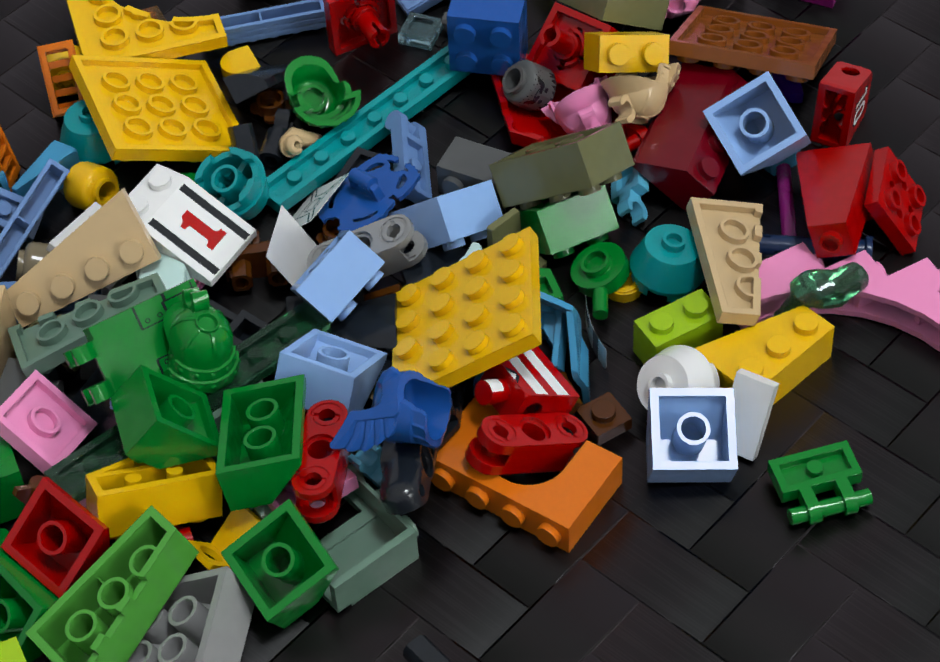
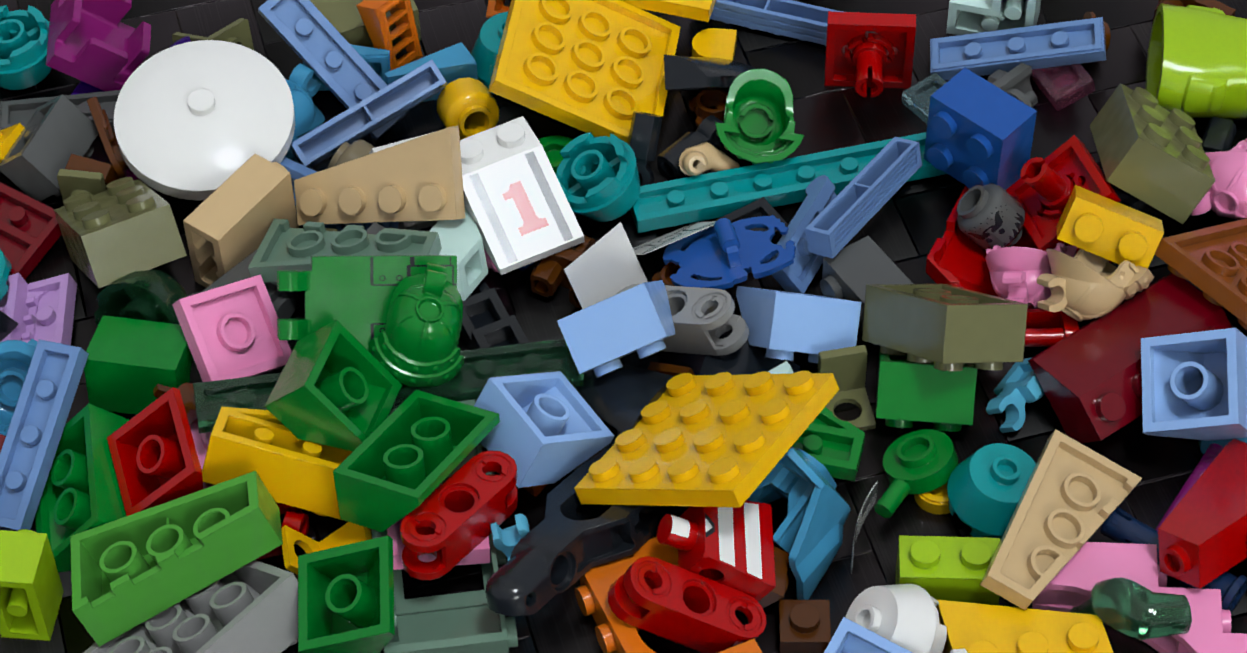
camera: 30 degrees right, 0 degrees up
blue helmet [329,366,453,453] -> none
none -> medium blue piece [805,137,922,259]

